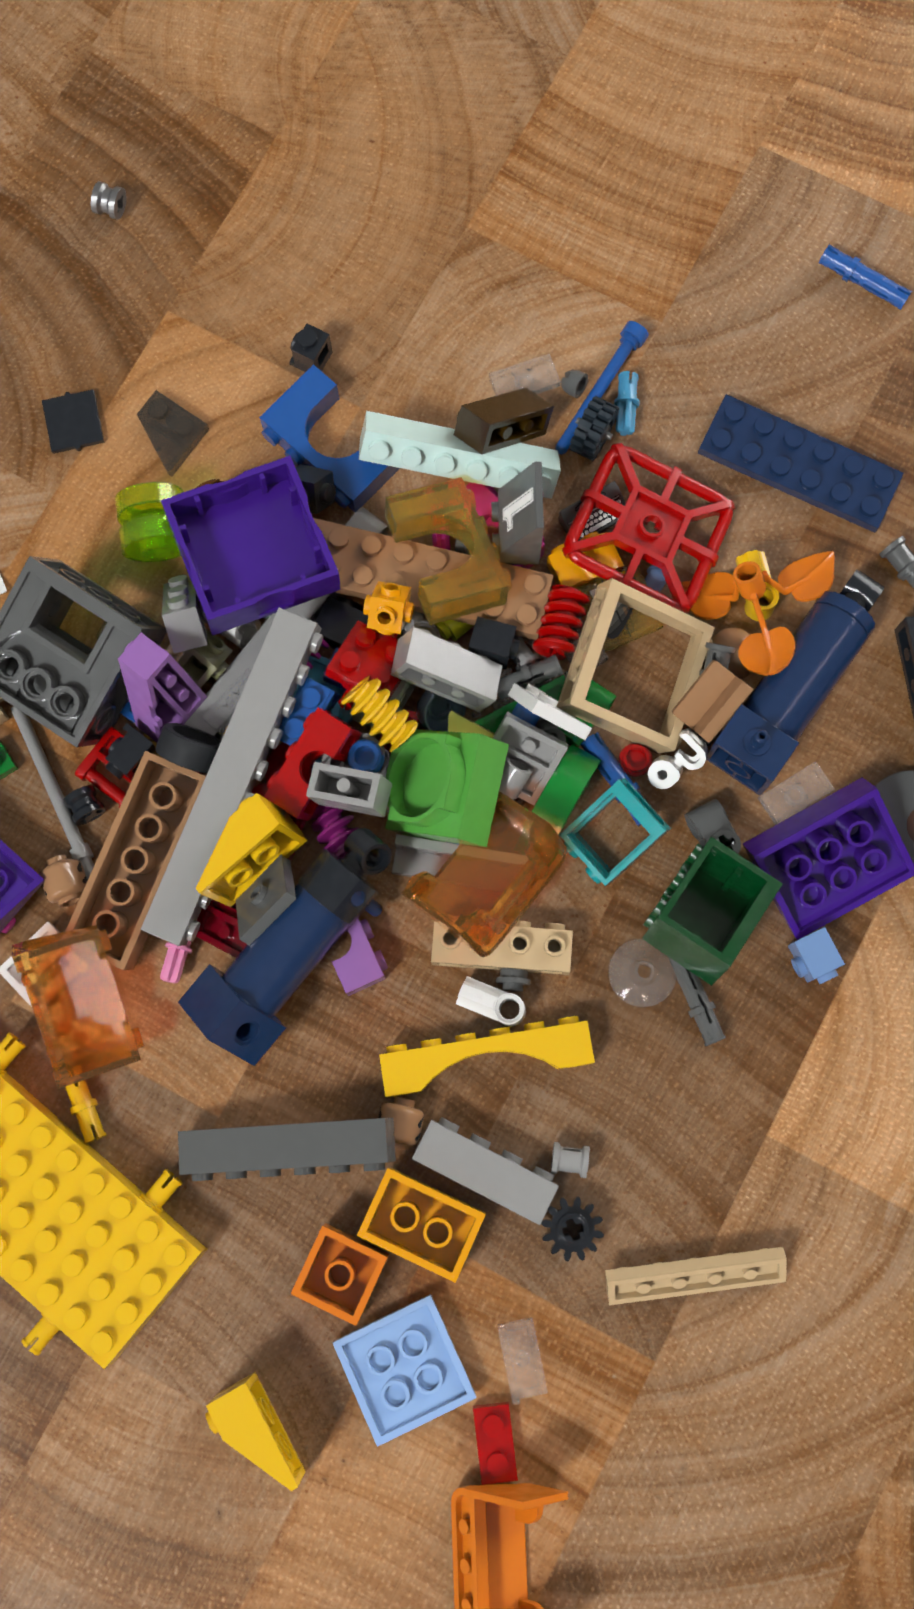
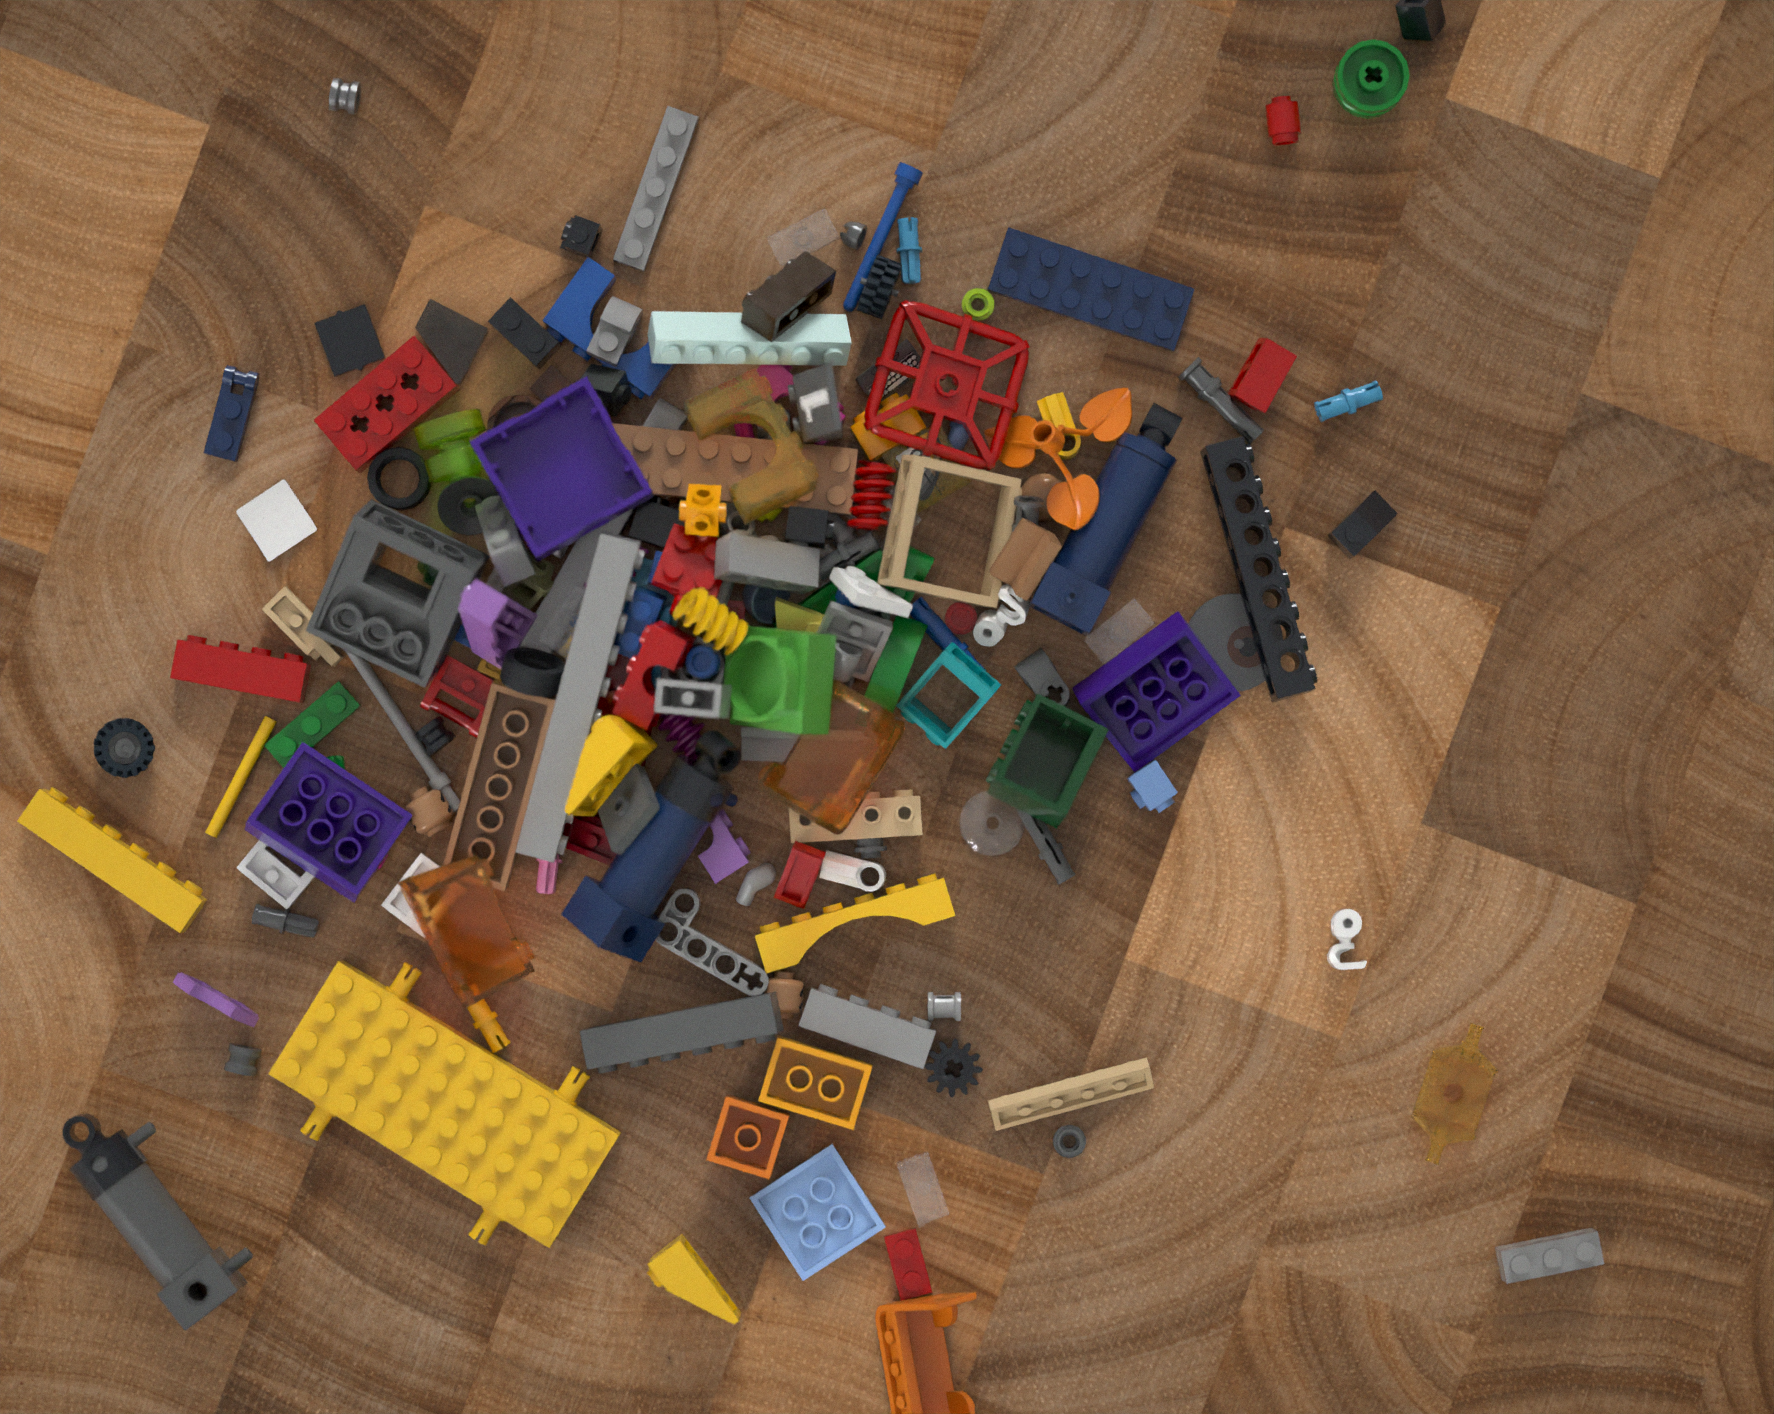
camera: 15 degrees left, 10 degrees up
black brick [105,723,157,781] -> none
blue pin [818,244,912,310] -> none
none -> red brick [313,336,460,473]
none -> black tyre [367,447,432,511]
none -> dark grey dish [437,476,499,535]
none -> black brick [488,297,561,370]
none -> light grey brick [586,296,643,367]
none -> light grey plate [613,106,699,272]
none -> light grey beam [656,888,769,996]
none -> light grey arm [736,863,777,906]
none -> red tile [773,840,826,909]
none -> lime plate [962,288,994,321]
none -> dark grey plate [1053,1125,1086,1158]

